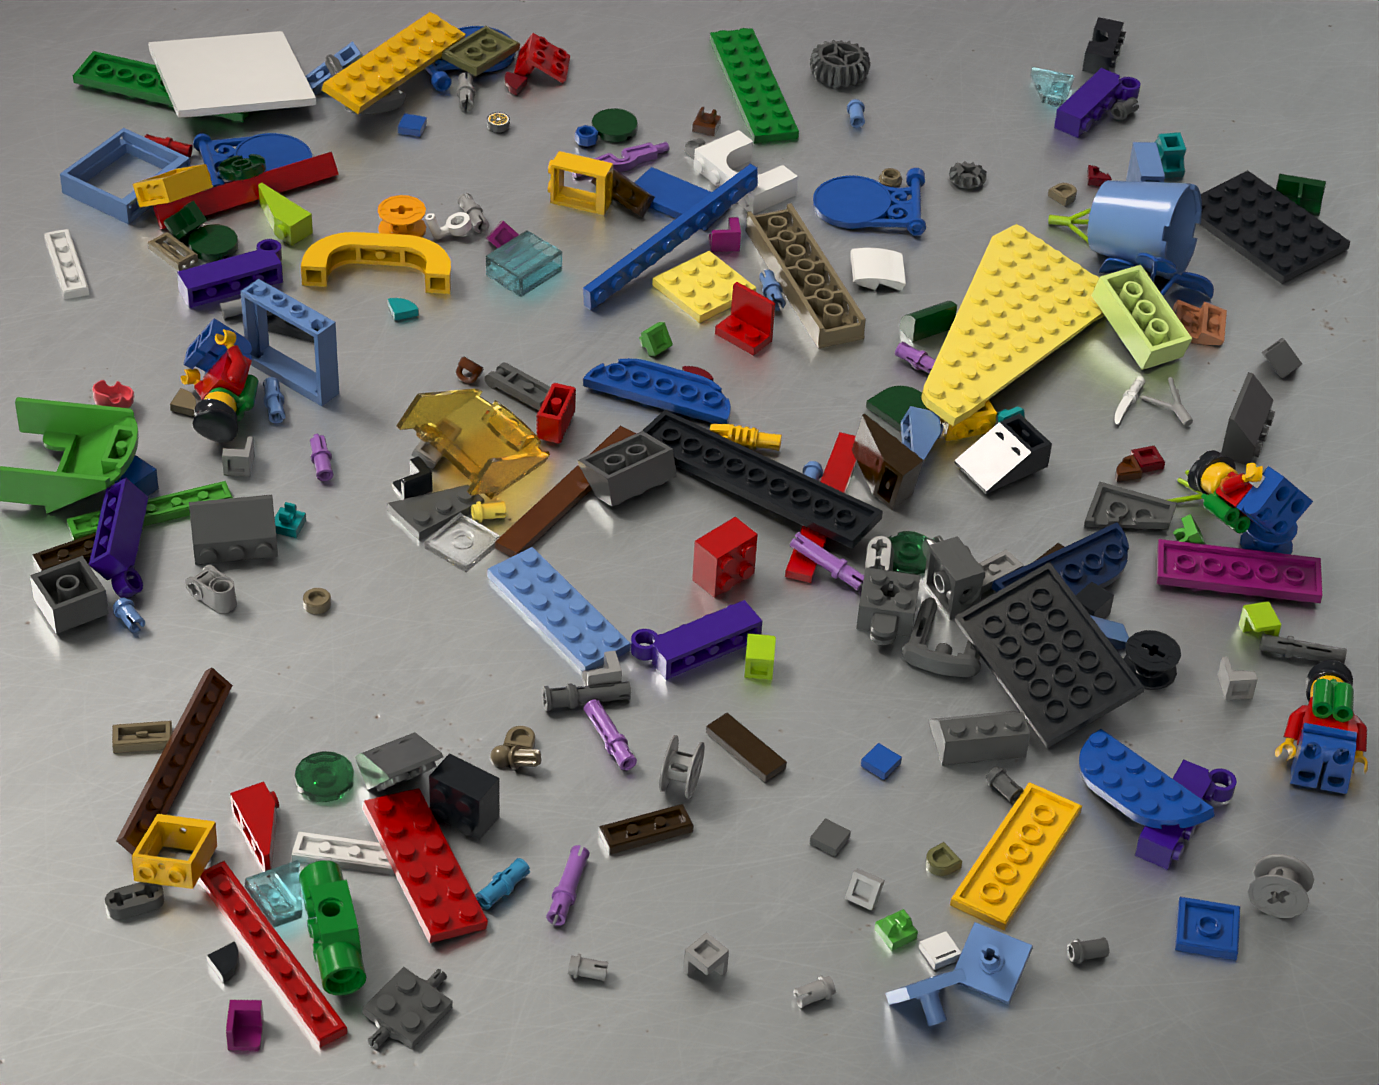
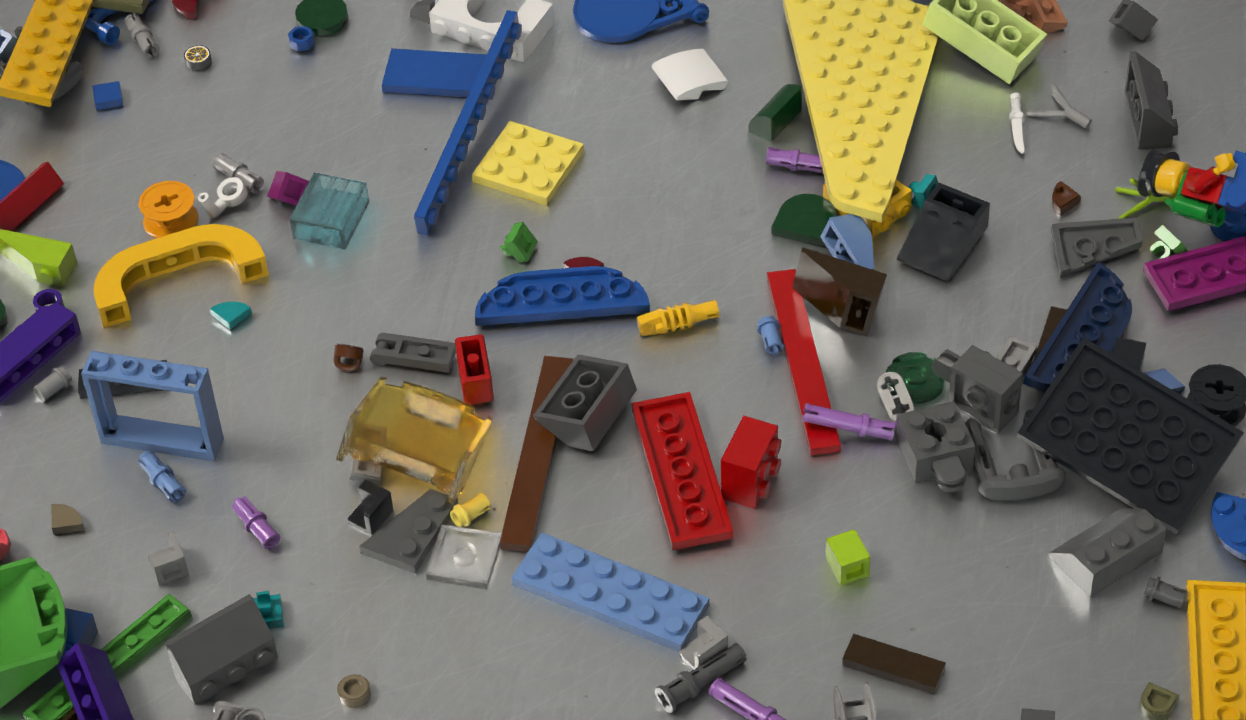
camera: 20 degrees left, 5 degrees up
piece [181,318,259,443] -> none
yellow window [547,151,613,215] -> none
medium lavender piece [572,142,669,178] -> none
dark brown tile [591,168,655,217] -> none
dark purple hinge [631,600,763,680] -> none
black plate [642,410,883,549] -> none
magenta panel [709,217,741,252] -> none
red bracket [715,282,775,356] -> none
dark tan tile [745,203,866,349] -> none
medium blue pin [759,270,786,311] -> none
blue tile [861,743,902,780] -> none
dark red tile [1130,445,1165,473] -> none
none -> red plate [631,392,733,550]

